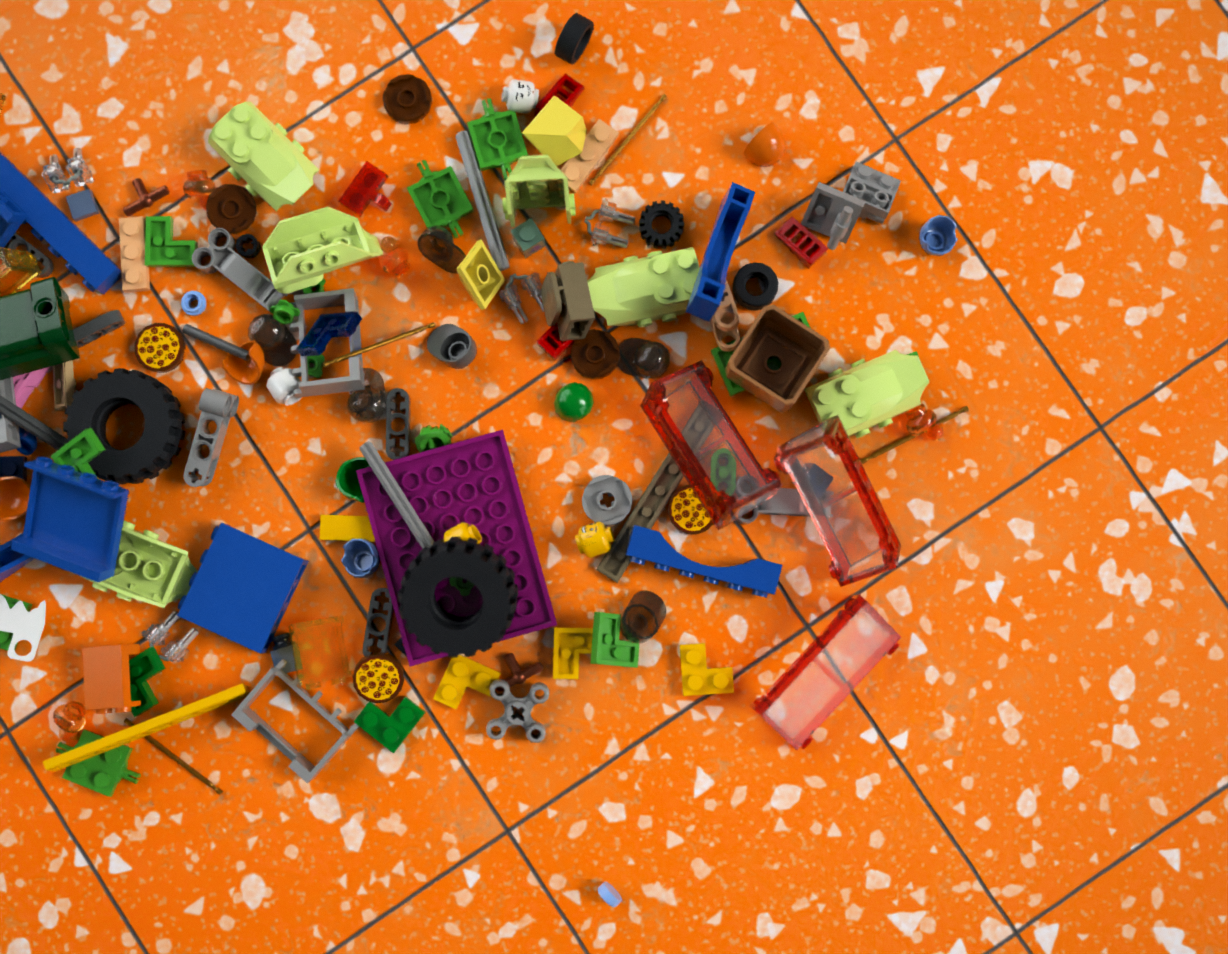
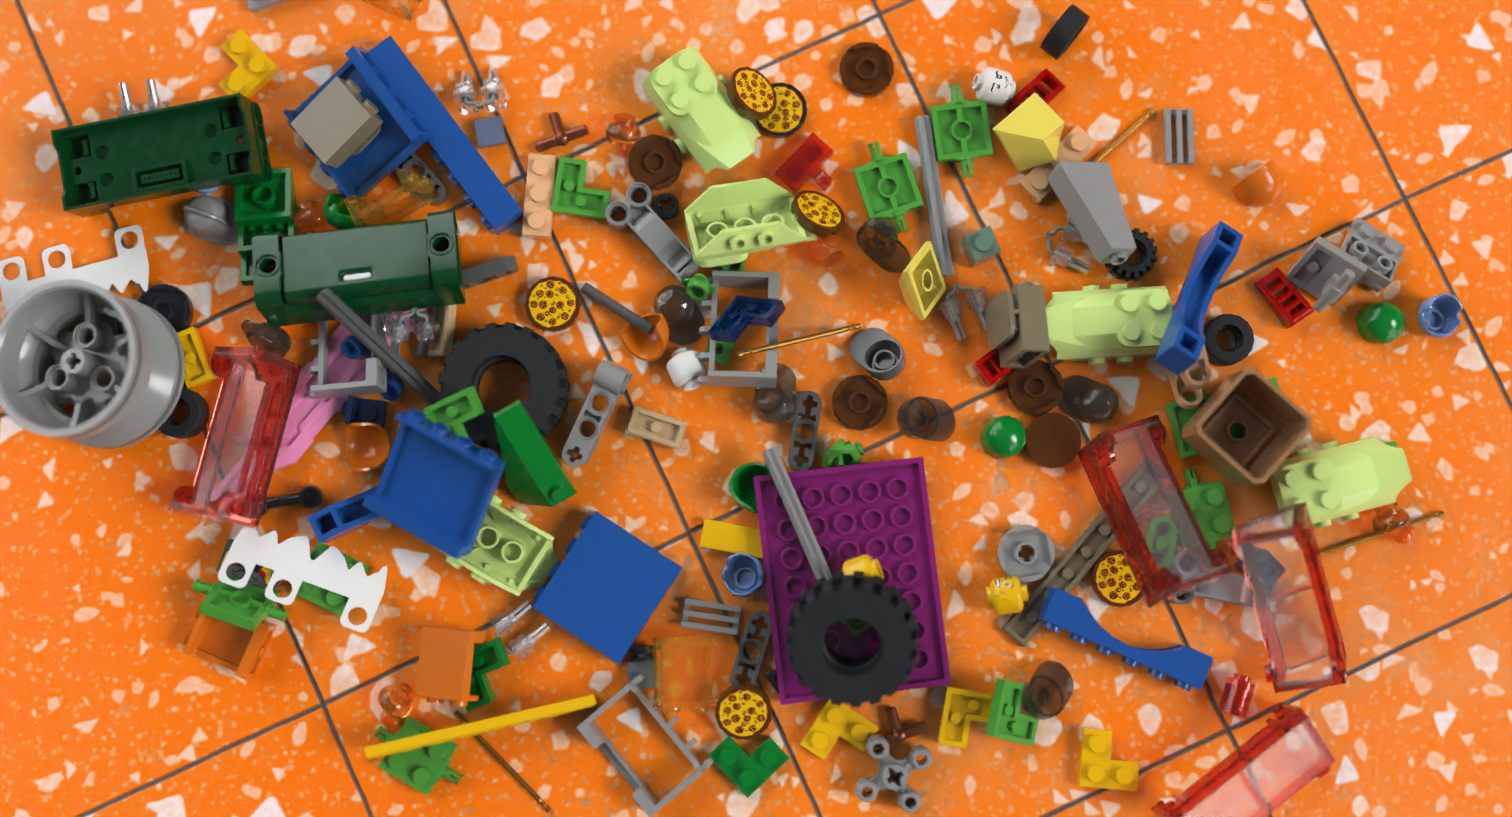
camera: 10 degrees right, 0 degrees up
light blue plate [181,291,207,316] -> none
yellowish green slope [502,155,576,227] -> none
none -> clear piece [382,308,440,357]
none -> green wedge [493,400,577,507]
none -> tan plate [625,405,688,450]
none -> light grey tile [681,598,741,635]
none -> tile [726,67,777,121]
none -> tile [754,82,807,139]
none -> tile [791,190,845,236]
none -> reddish brown tile [832,375,888,431]
none -> clear smoke cap [897,397,955,442]
none -> reddish brown tile [1025,412,1081,469]
none -> light grey slope [1047,161,1137,265]
none -> light grey tile [1163,108,1194,165]
none -> bright green plate [1166,467,1237,563]
none -> clear red brick [1218,673,1256,718]
none -> green hair [1356,301,1405,344]

